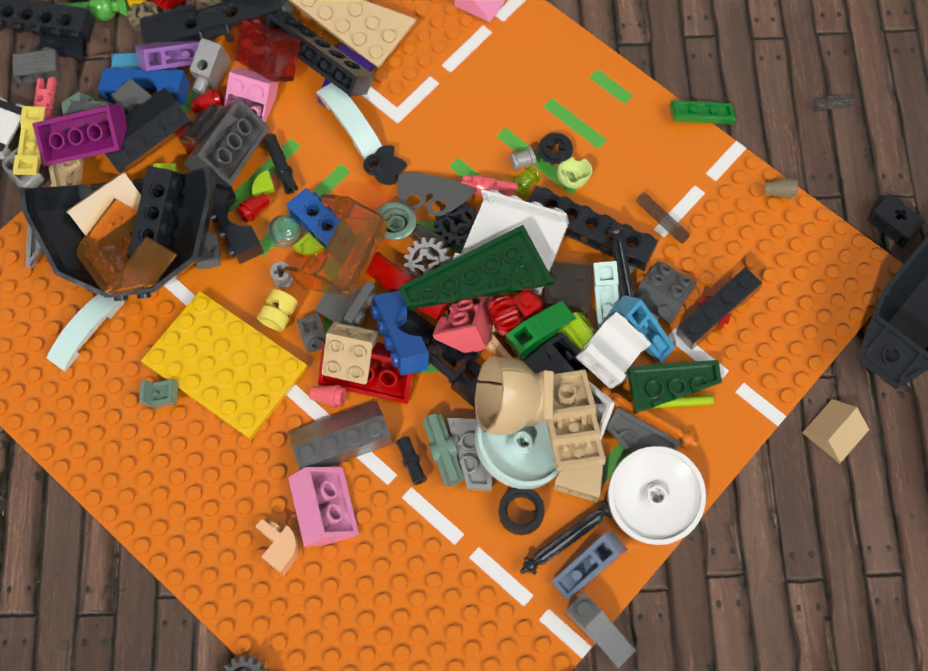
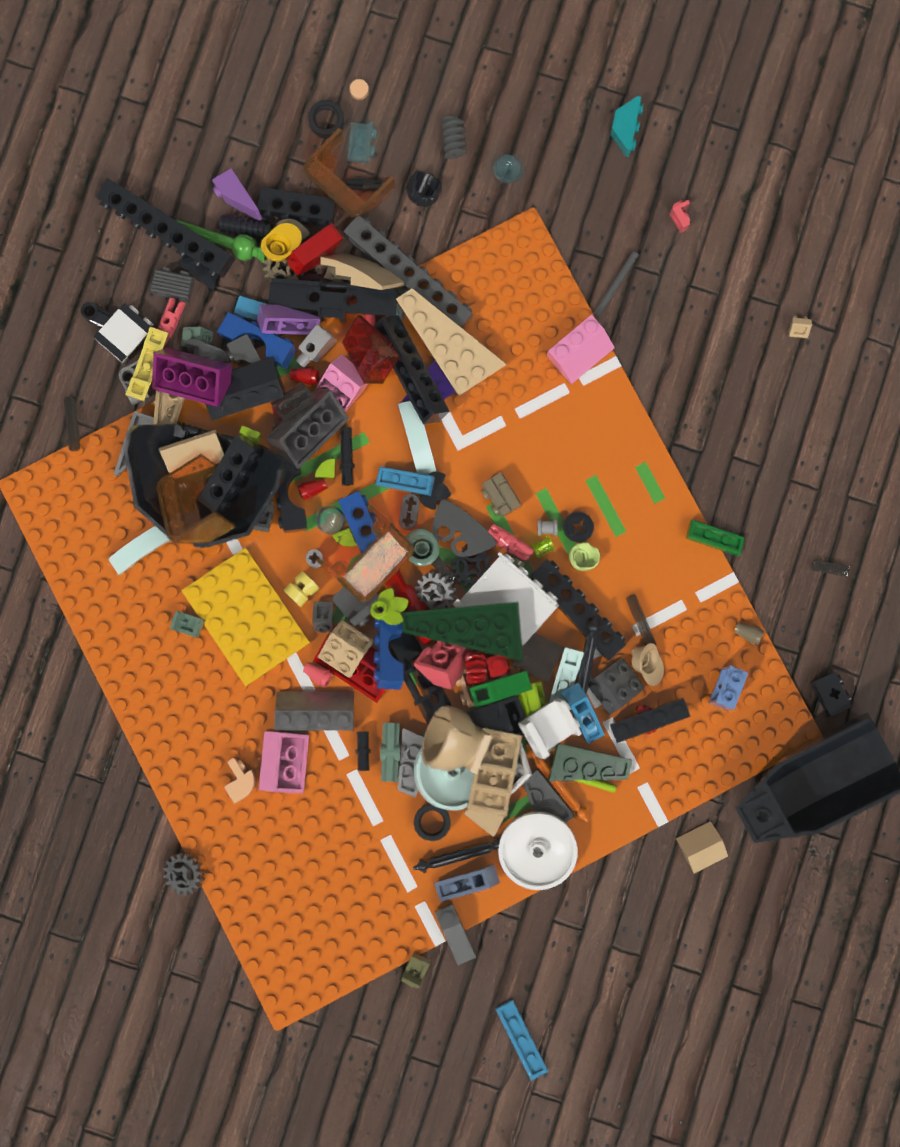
camera: 15 degrees right, 15 degrees up
none -> lime plate [370,588,409,625]
none -> dark azure tile [375,466,435,496]
none -> dark grey beam [399,494,420,531]
none -> dark tan brick [480,472,522,519]
none -> tan piece [631,643,664,686]
none -> medium blue window [708,666,748,710]

